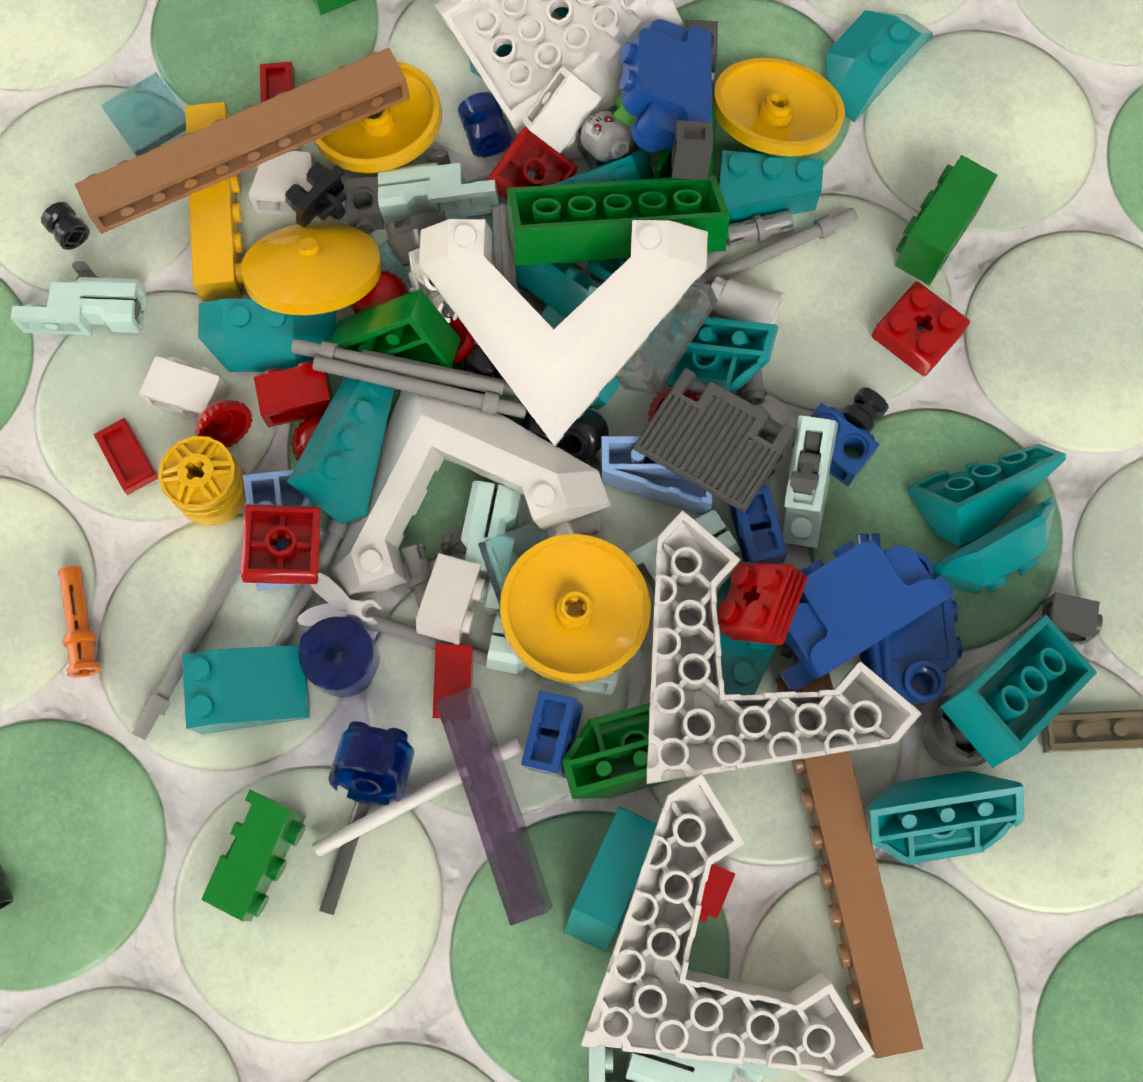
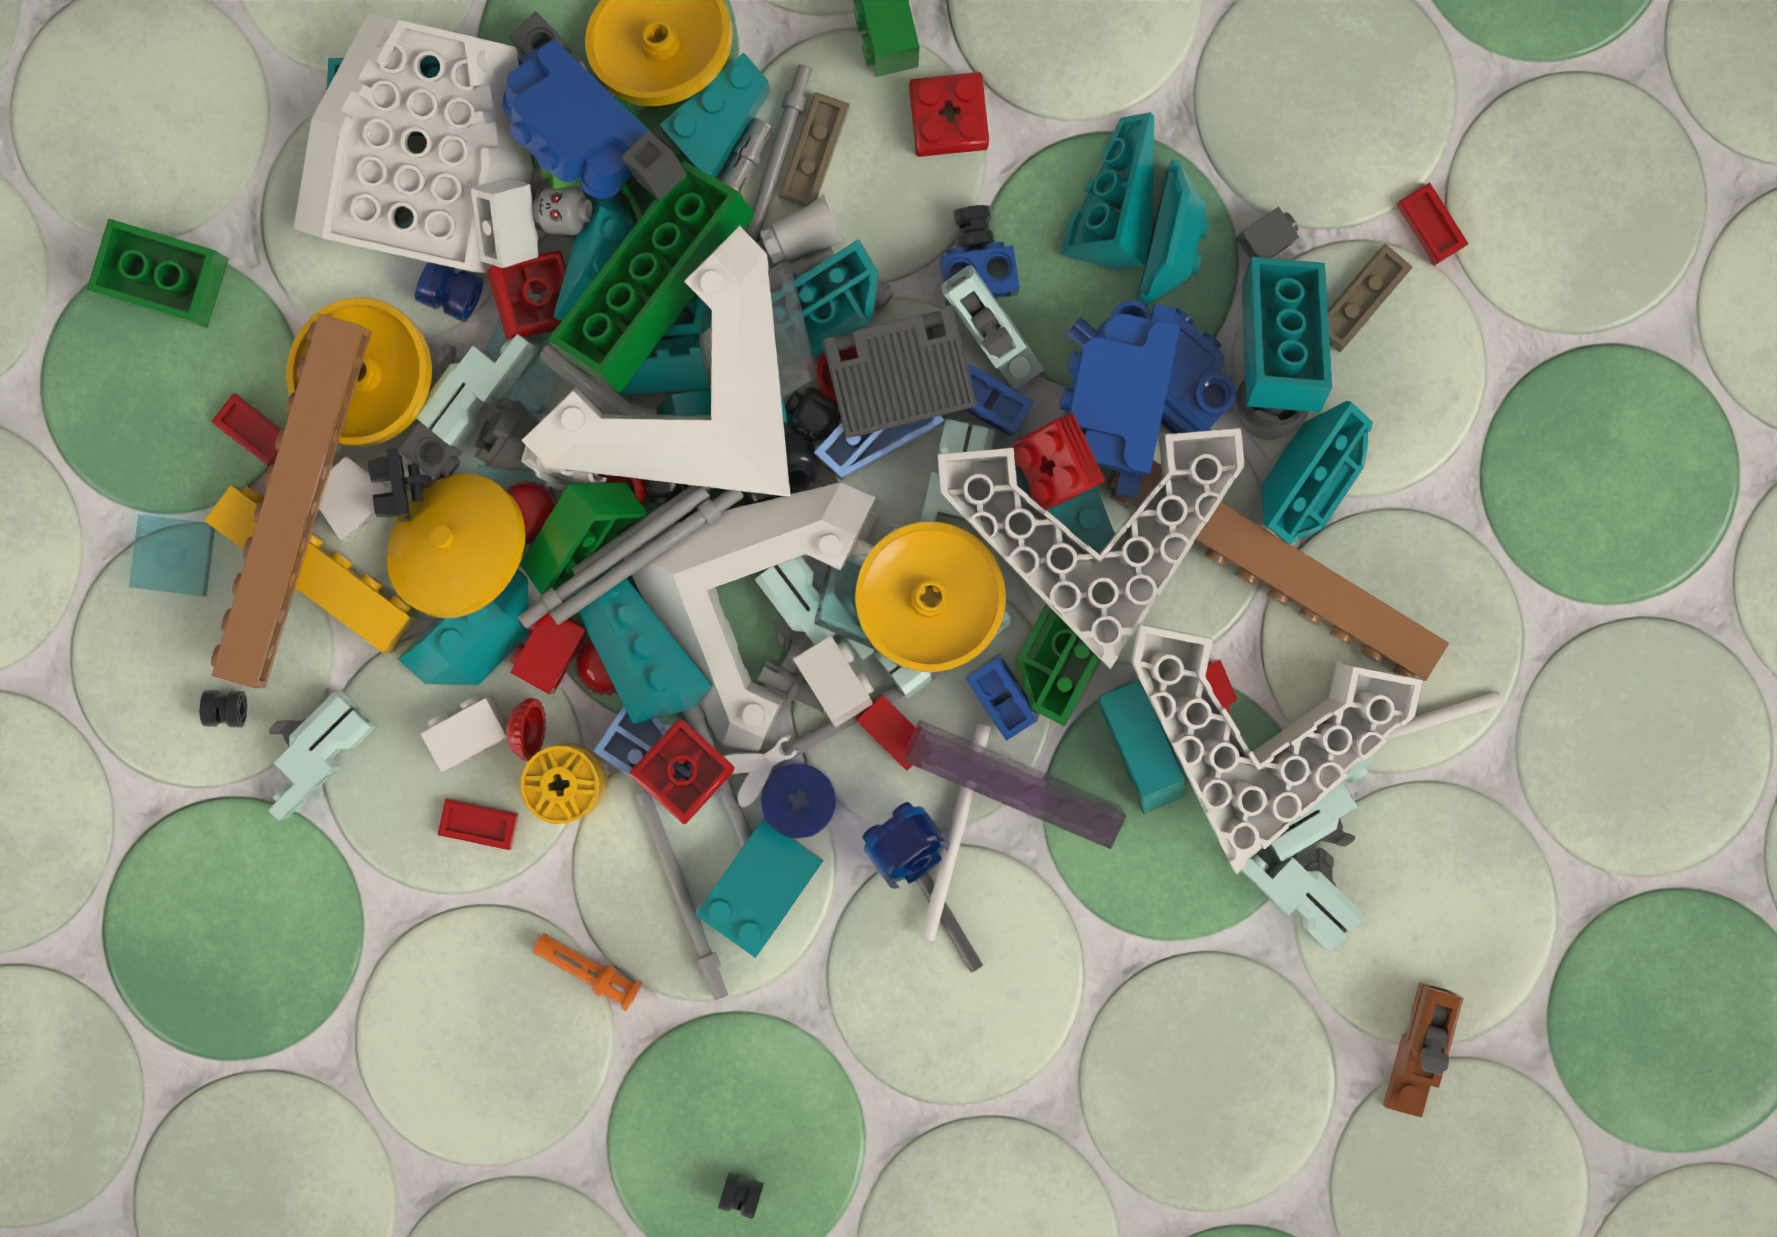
camera: 50 degrees left, 15 degrees up
green wedge [201,789,306,921] -> none
none -> dark tan tile [779,92,850,207]
none -> black head [785,386,841,441]

